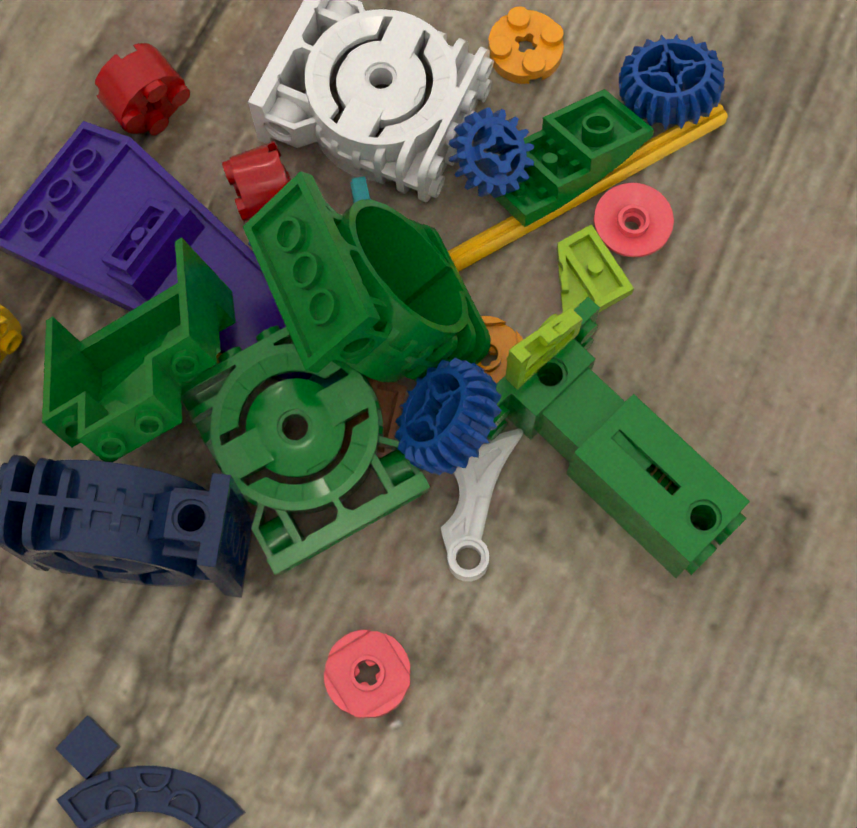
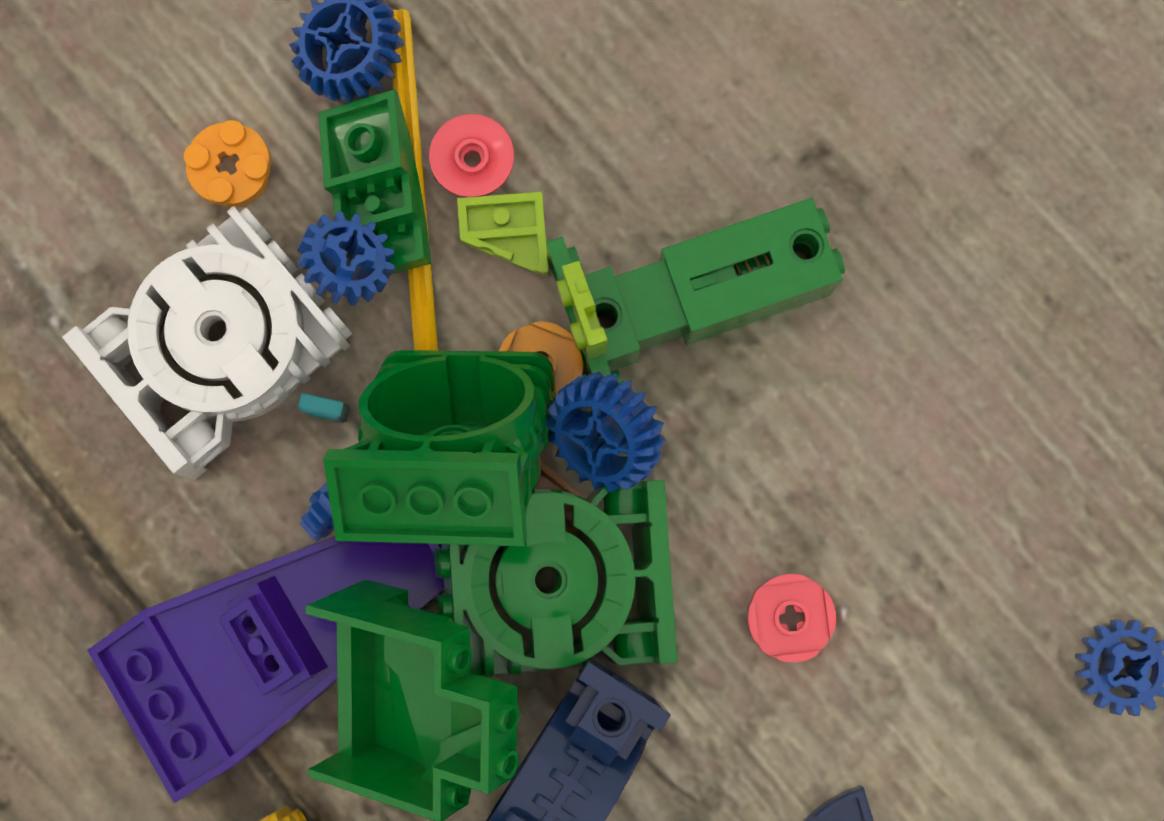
camera: 65 degrees left, 10 degrees up
red brick [95,43,190,135] -> none
red brick [222,141,291,223] -> none
white piece [441,428,523,582] -> none

